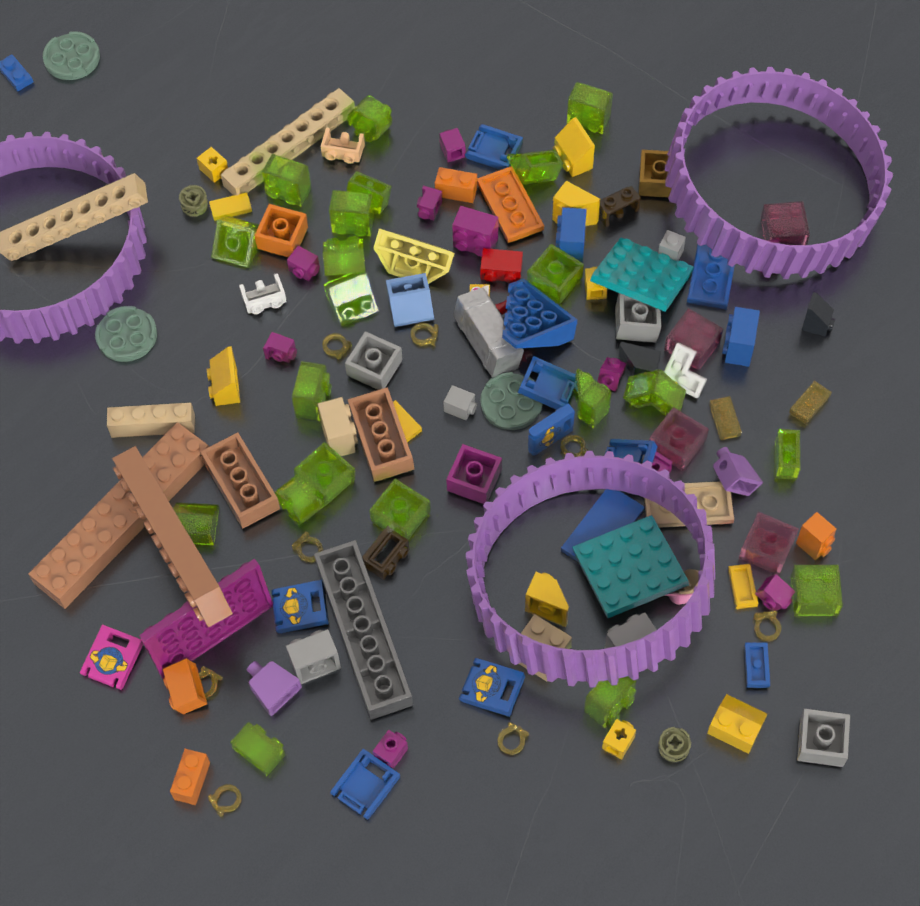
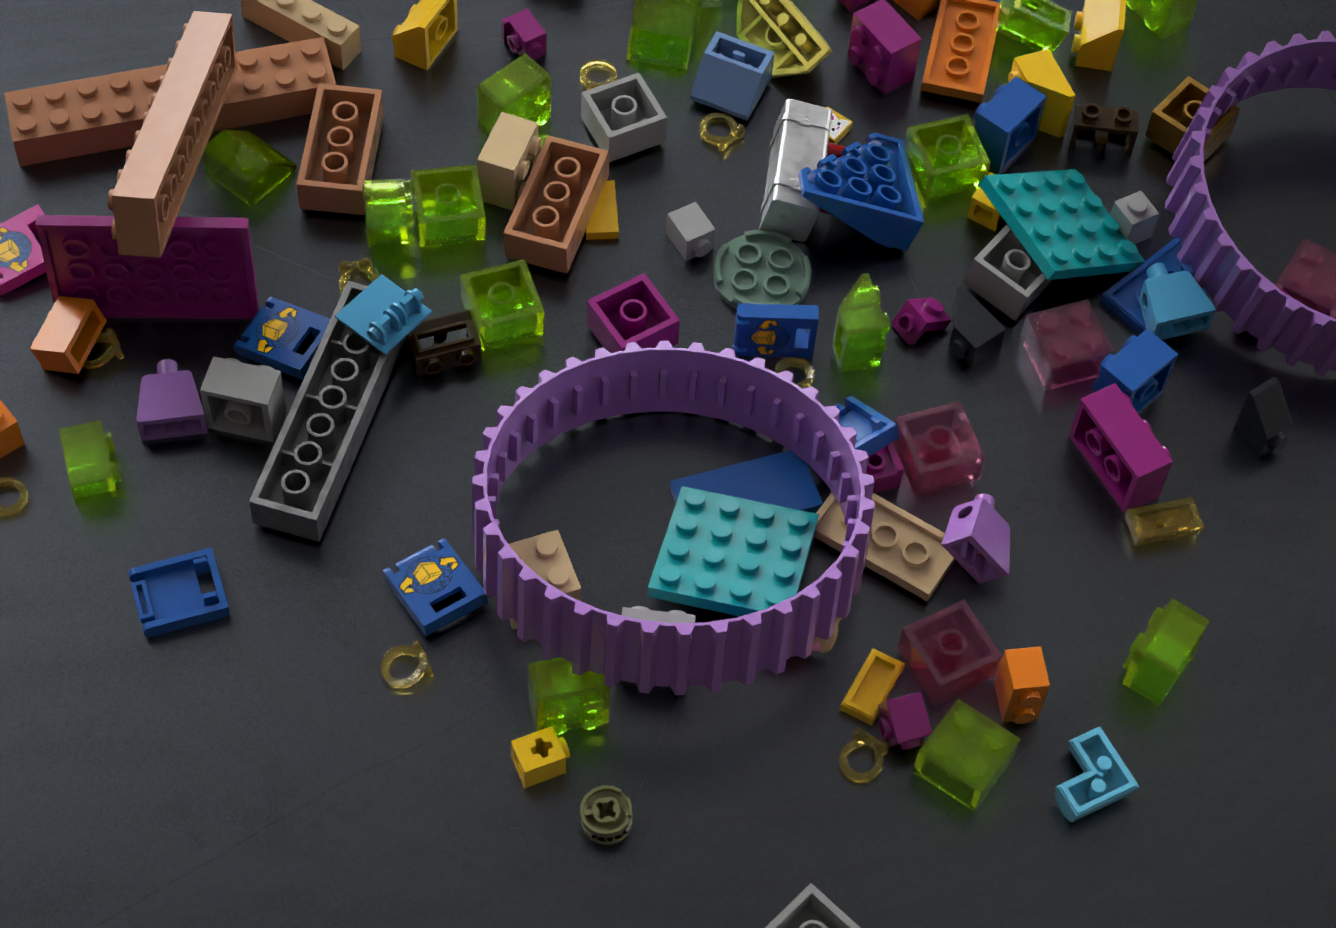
camera: 30 degrees right, 5 degrees down
magenta brick [372,730,408,769] -> none
red brick [480,248,523,283] -> none
blue container [518,356,578,410] -> none
yellow slope [525,572,569,627] -> none
clear neon green brick [623,369,686,415] -> none
white tile [660,342,707,398] -> none
yellow slope [707,694,768,754] -> none
clear yellow plate [709,396,742,440] -> none
blue plate [744,642,770,688] -> none
clear neon green brick [775,429,800,480] -> none
none -> dark azure hinge [335,274,432,355]
none -> medium azure brick [1055,726,1140,822]
none -> magenta brick [1069,383,1173,514]
none -> clear neon green brick [1122,598,1210,706]
none -> dark azure torso [1139,263,1216,340]

